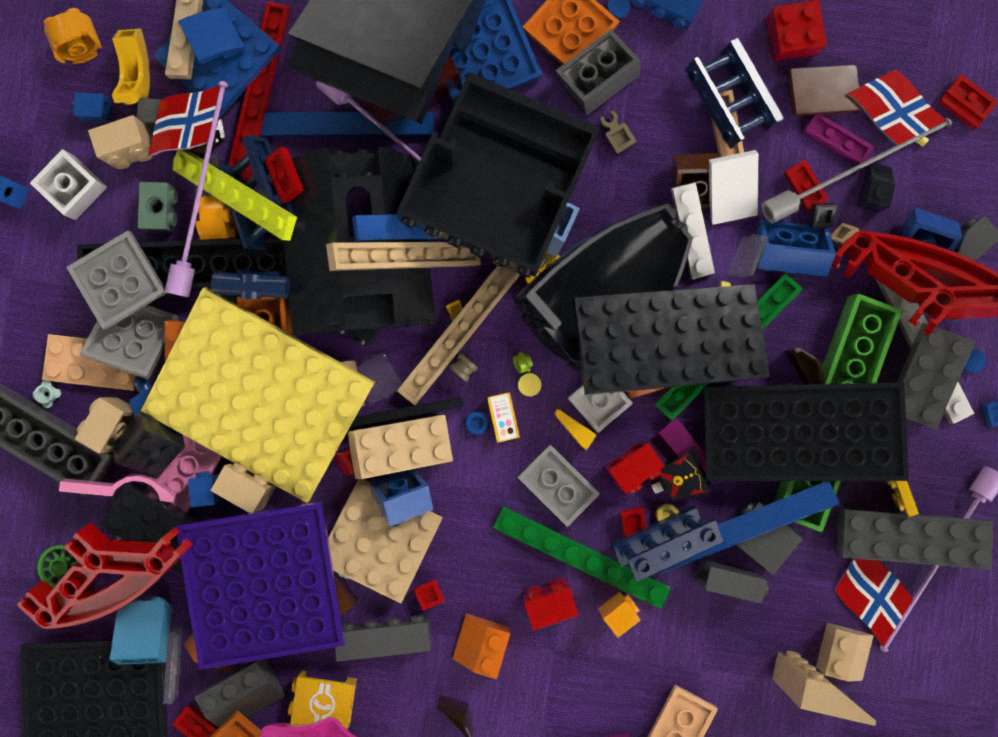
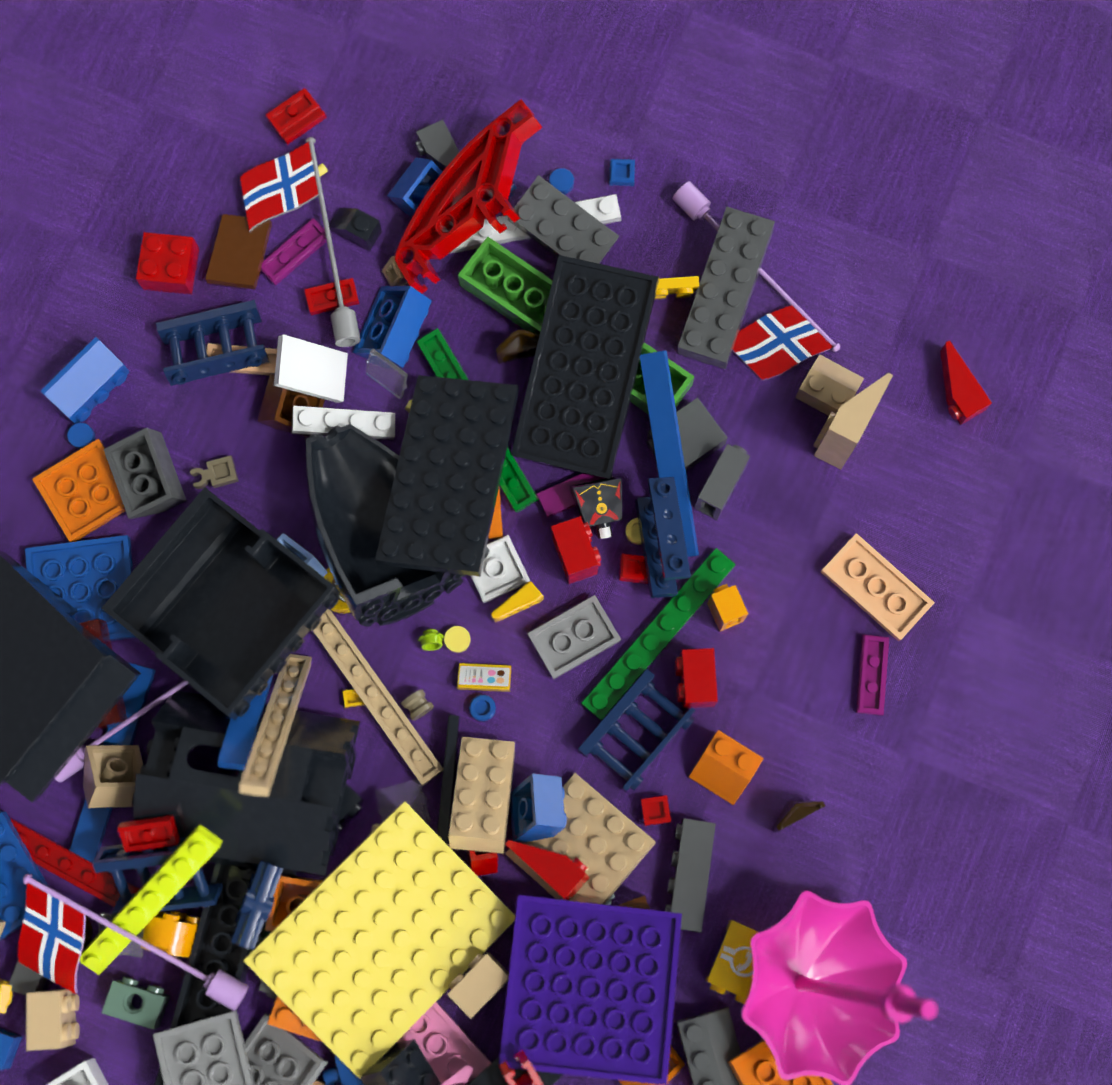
camera: 75 degrees left, 10 degrees down
blue brick [188,471,221,507] -> none
black tile [808,202,837,228] -> none
none -> tan slope [83,745,143,808]
none -> red slope [505,840,590,901]
none -> dark blue fence [578,669,695,792]

